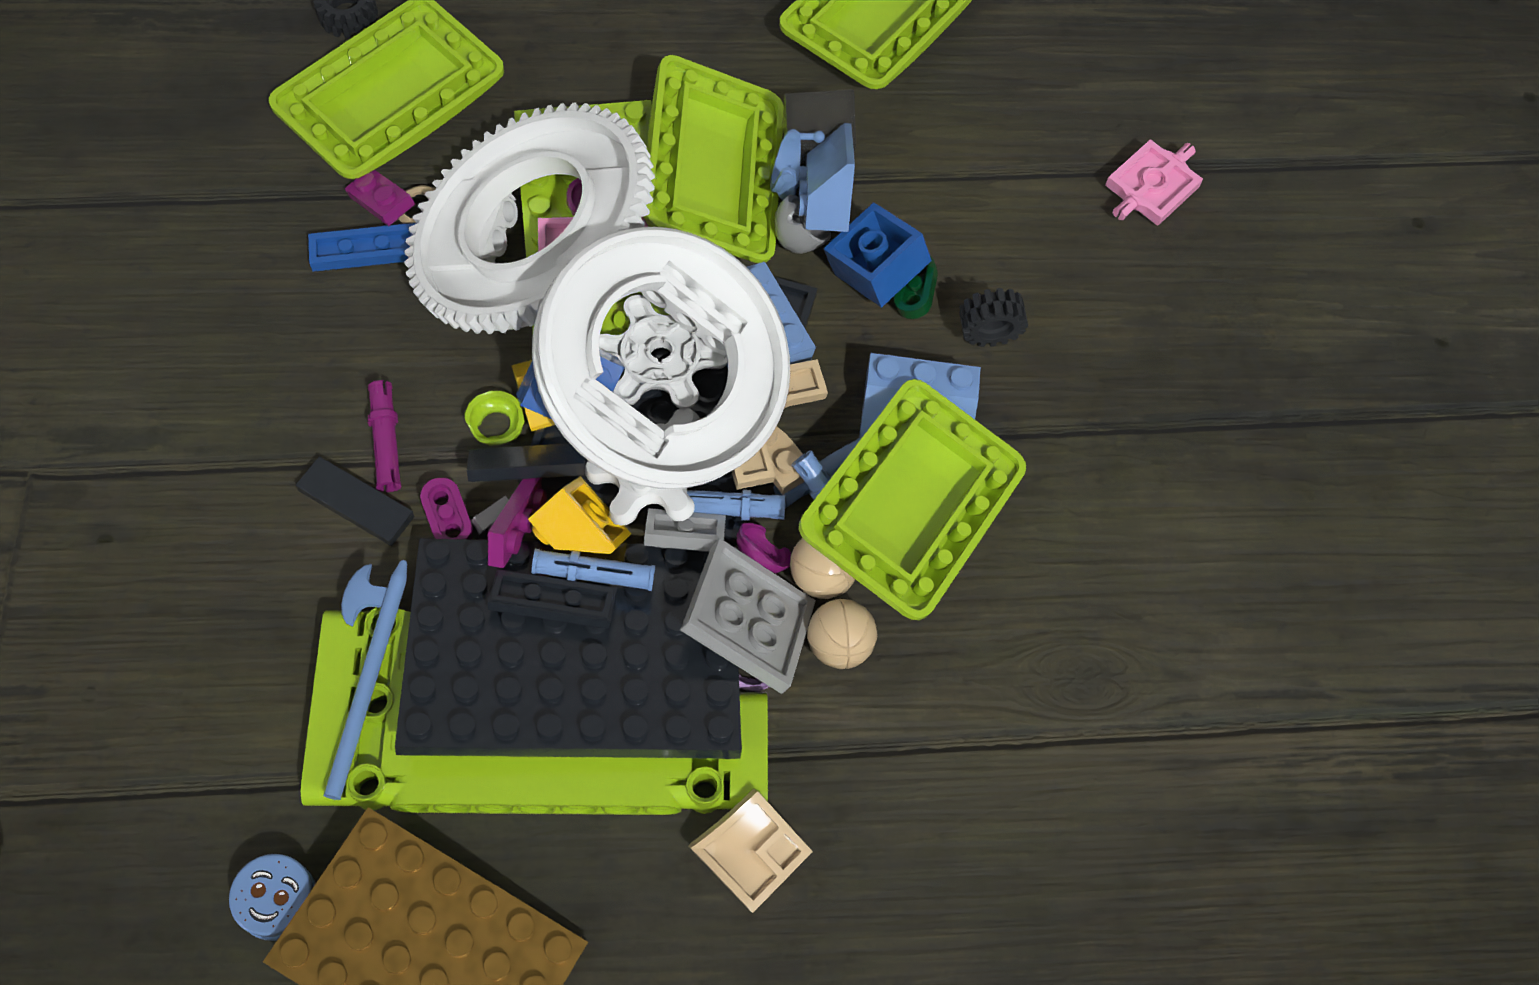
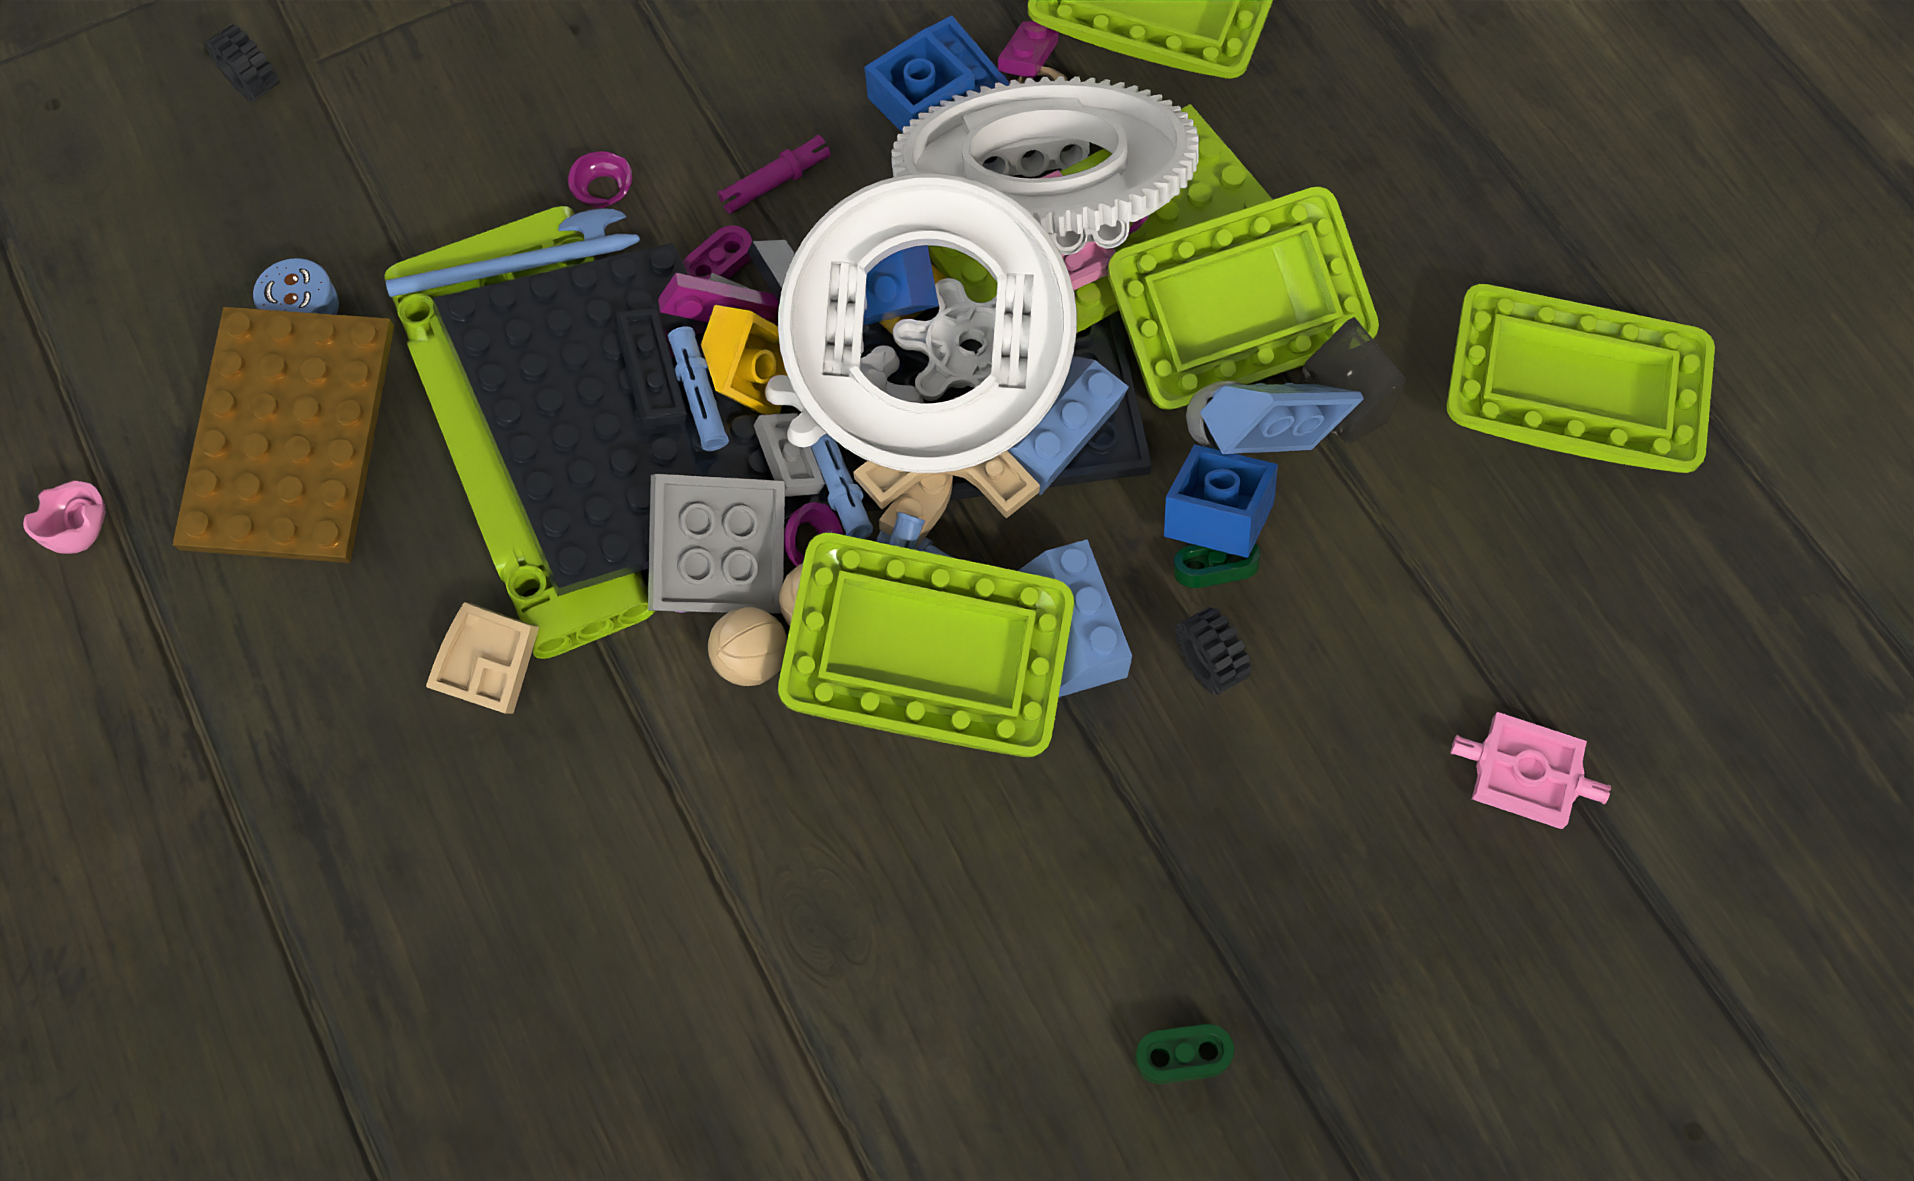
camera: 70 degrees right, 0 degrees up
black tile [295,456,415,547] -> none
medium blue helmet [770,129,825,200] -> none
none -> magenta piece [568,151,632,208]
none -> blue brick [864,28,975,133]
none -> dark green plate [1135,1024,1234,1084]

